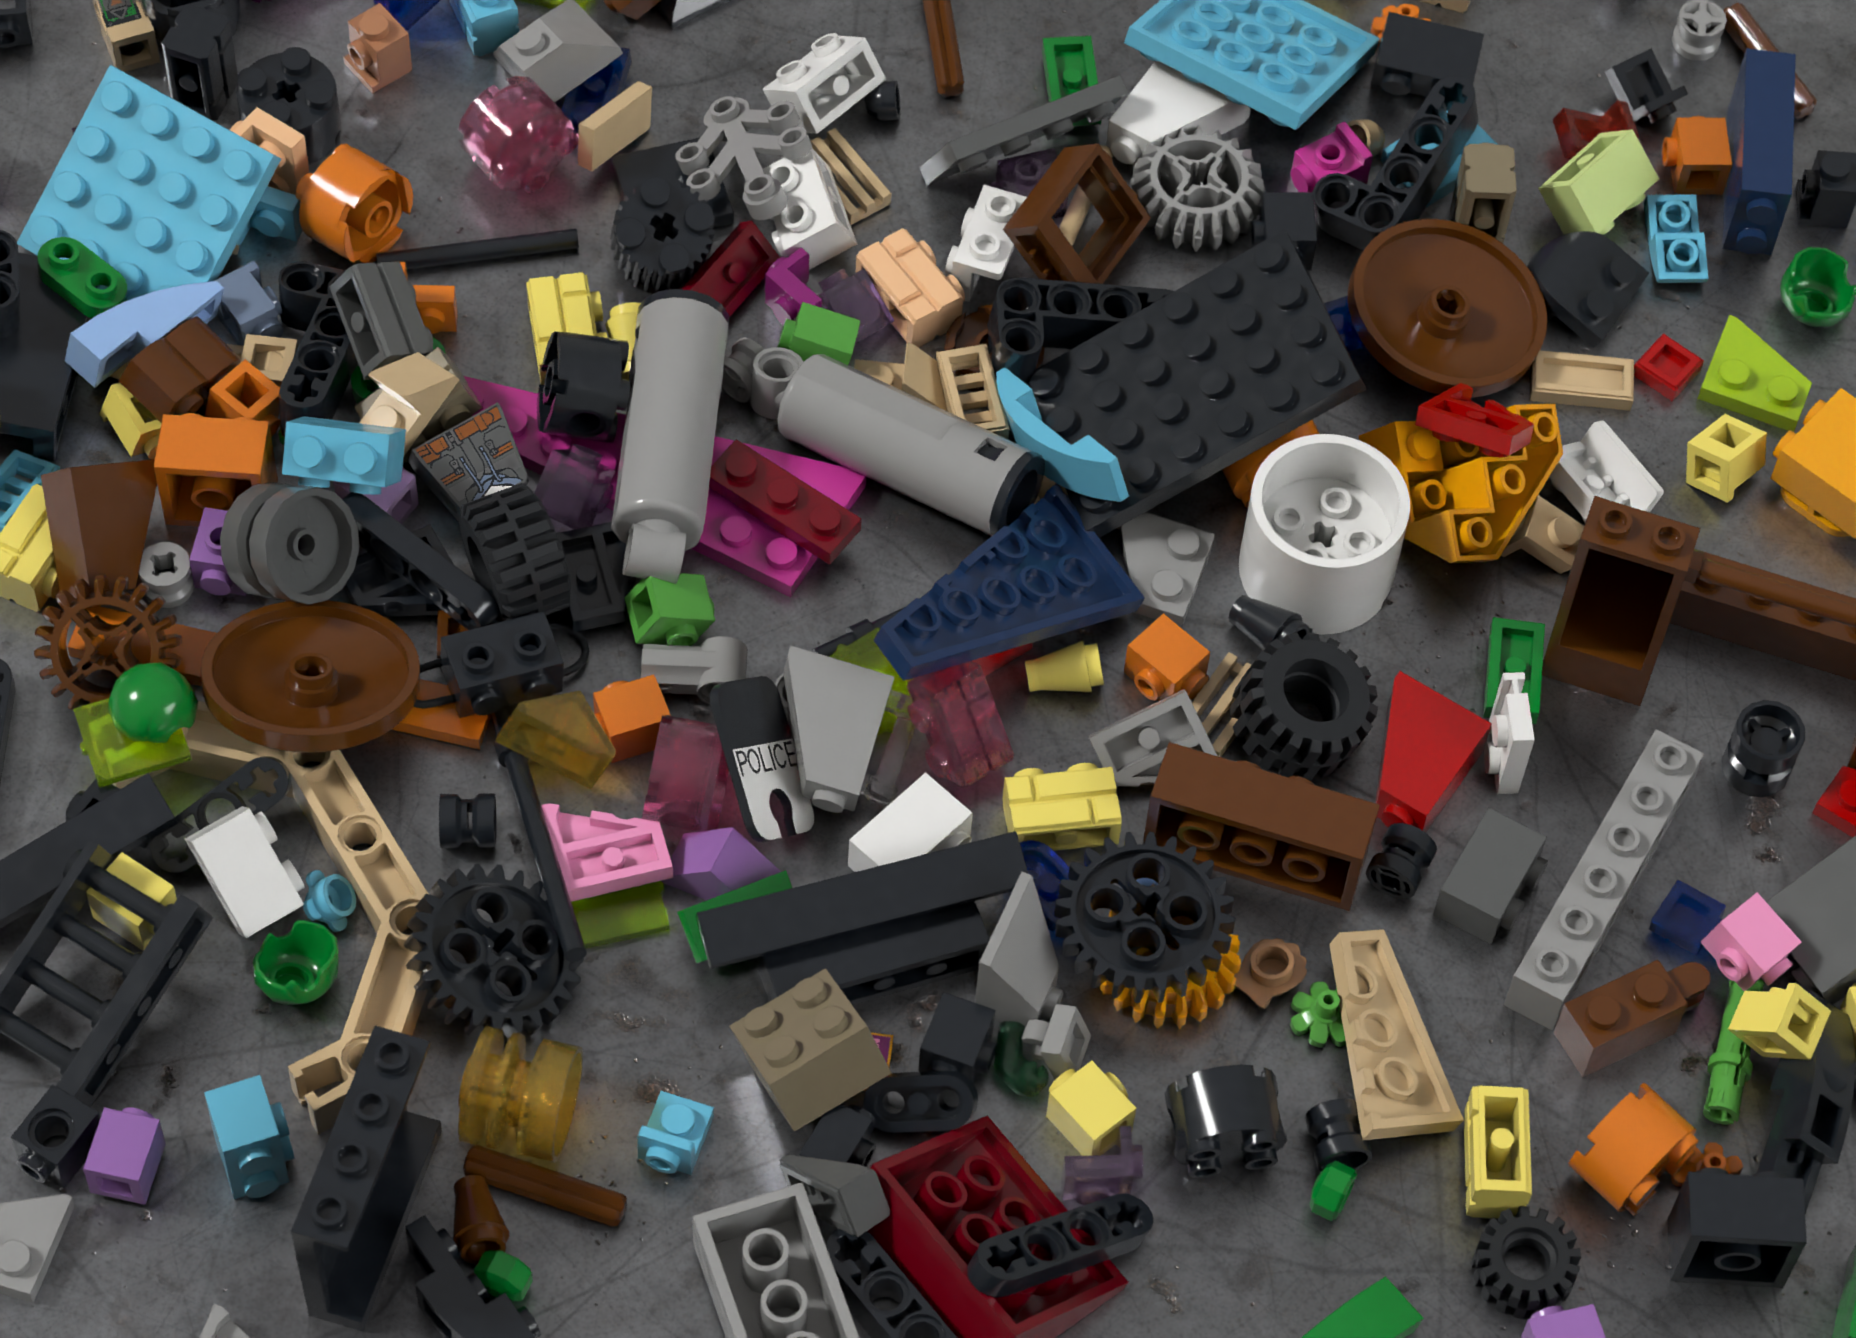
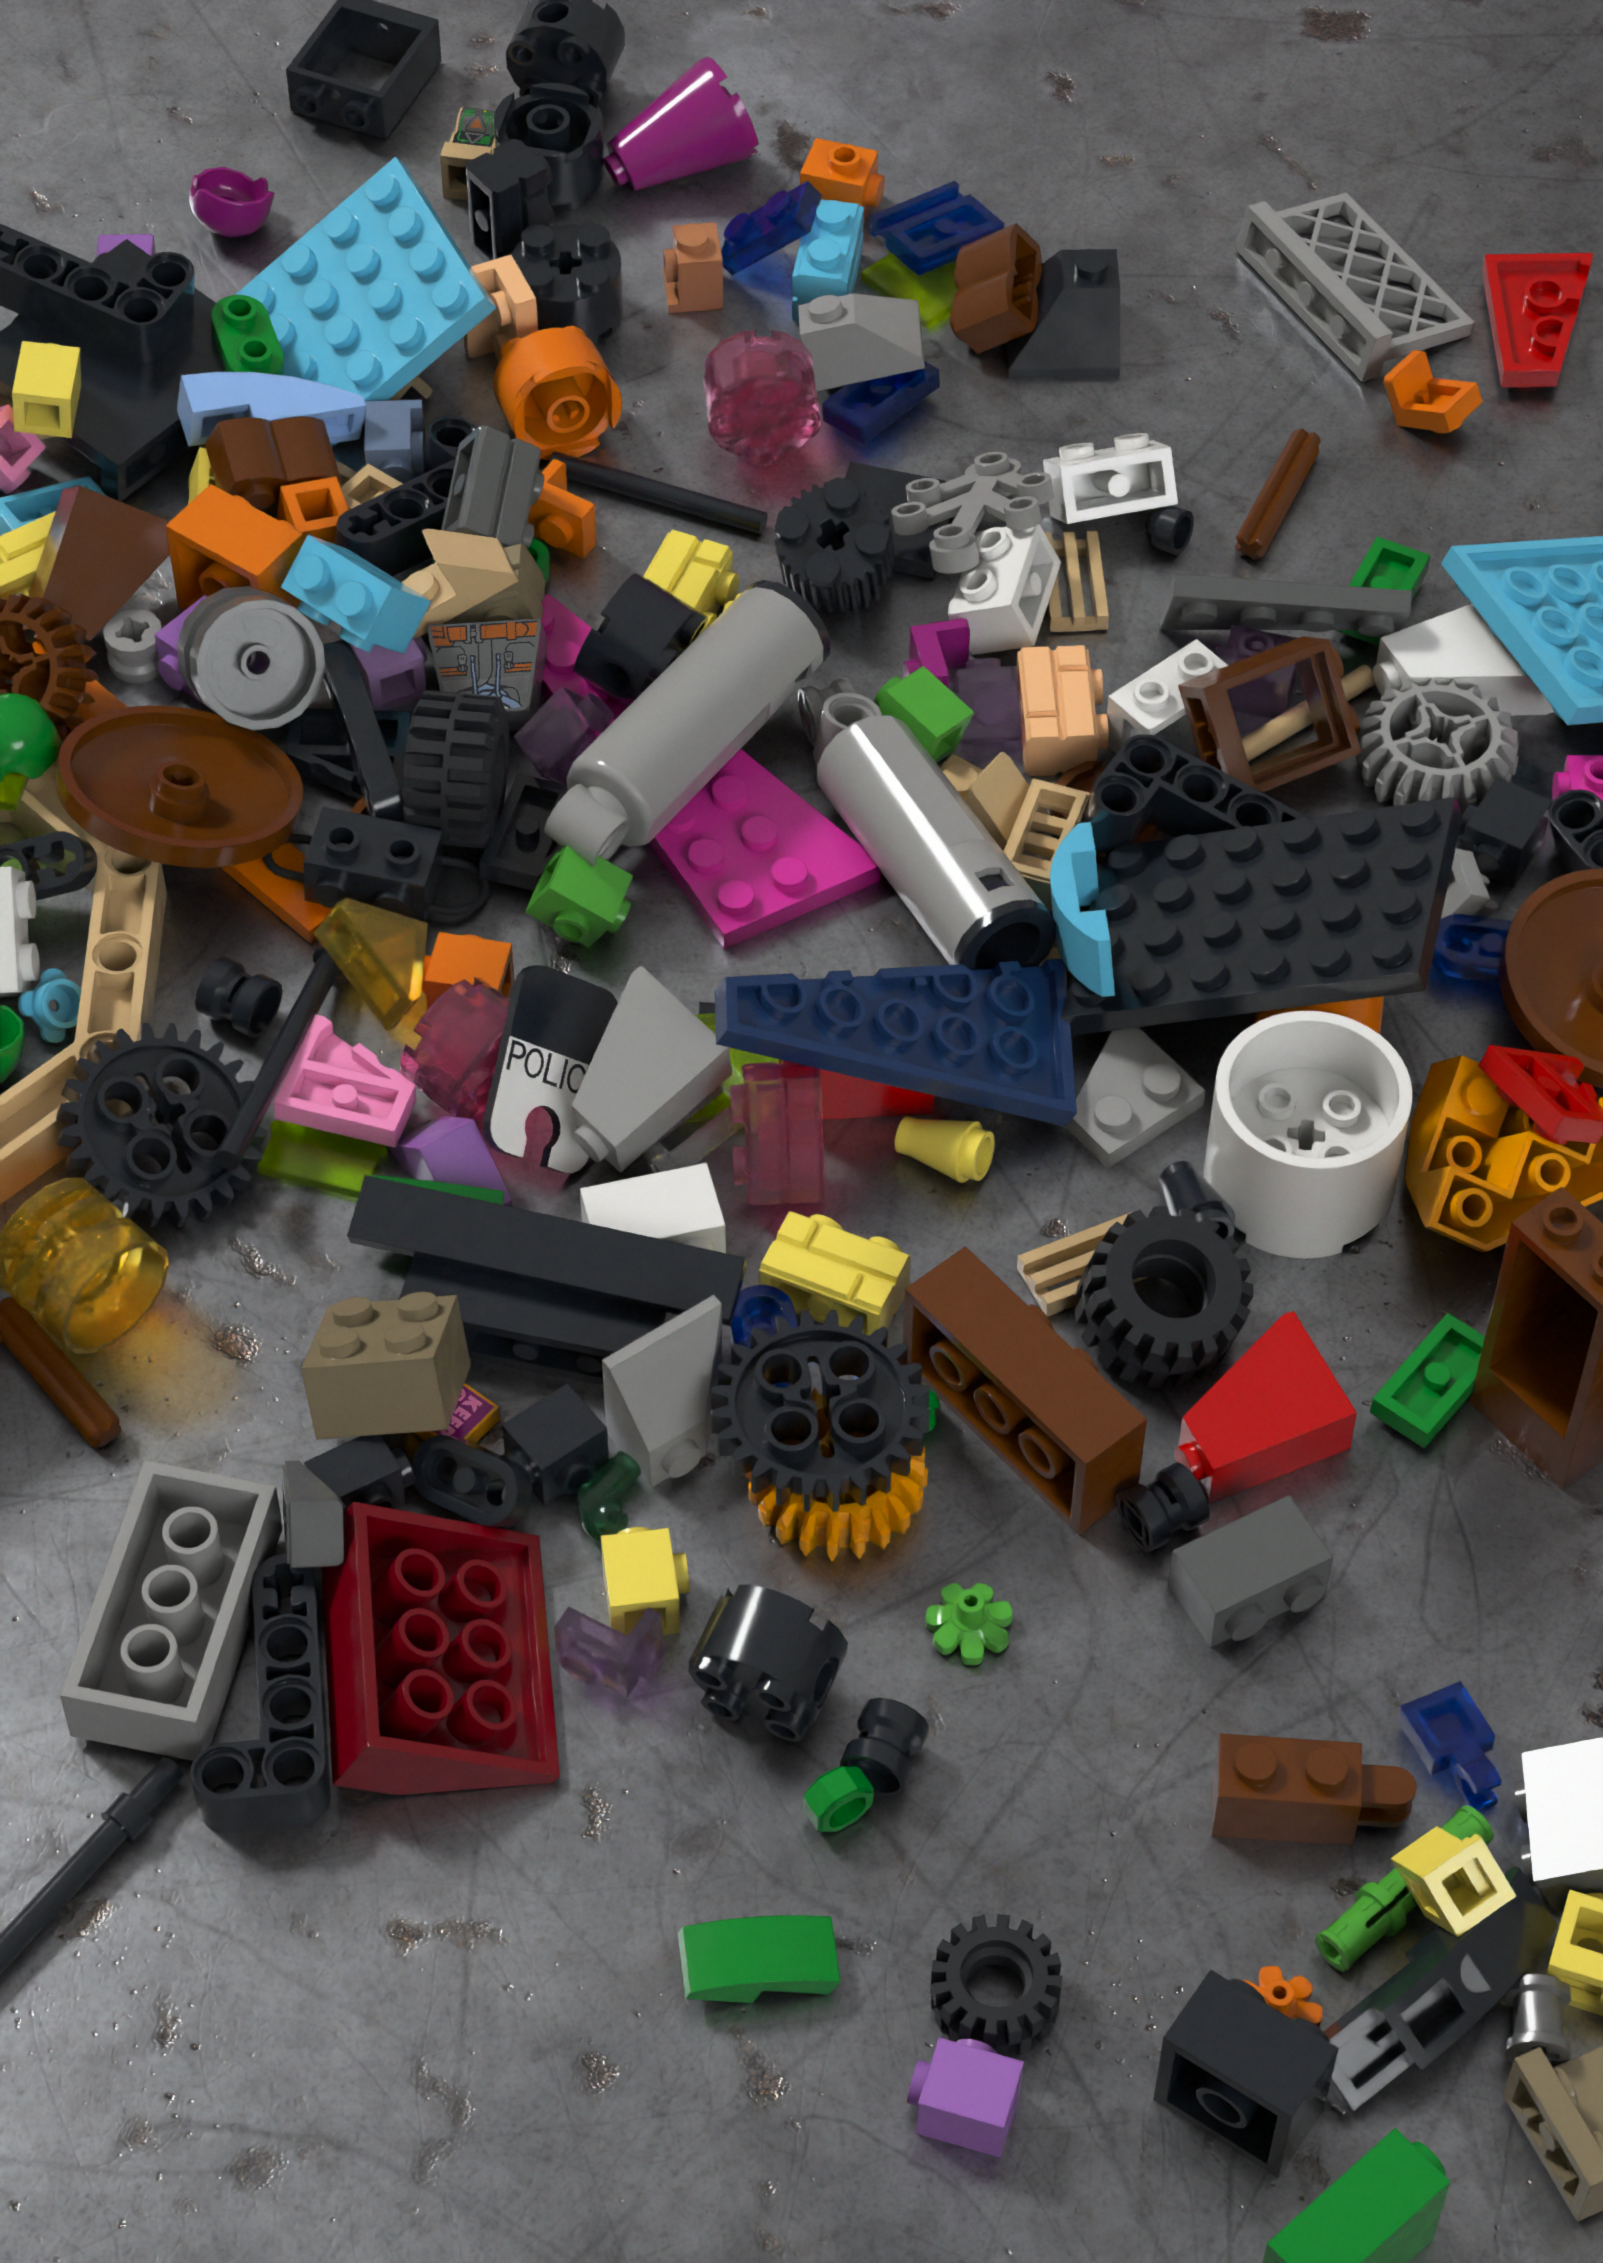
camera: 35 degrees right, 5 degrees down
medium azure bracket [237,186,303,247] -> none
tan tile [578,81,652,171] -> none
medium azure bracket [637,1091,714,1175] -> none
light grey piece [641,636,748,704] -> none
dark red plate [682,220,781,317] -> none
dark red plate [709,439,862,565] -> none
black beam [967,1193,1154,1298] -> none
light grey tile [1022,1004,1091,1080] -> none
light grey wing [1088,689,1217,786] -> none
orange brick [1124,613,1210,701] -> none
medium nougat animal [1234,938,1307,1009] -> none
tan wing [1329,929,1464,1140] -> none
light yellow brick [1464,1085,1532,1219] -> none
white plate [1484,672,1535,794] -> none
light grey brick [1504,729,1704,1031] -> none
orange brick [1568,1083,1699,1216] -> none
bright pink brick [1701,892,1802,991] -> none

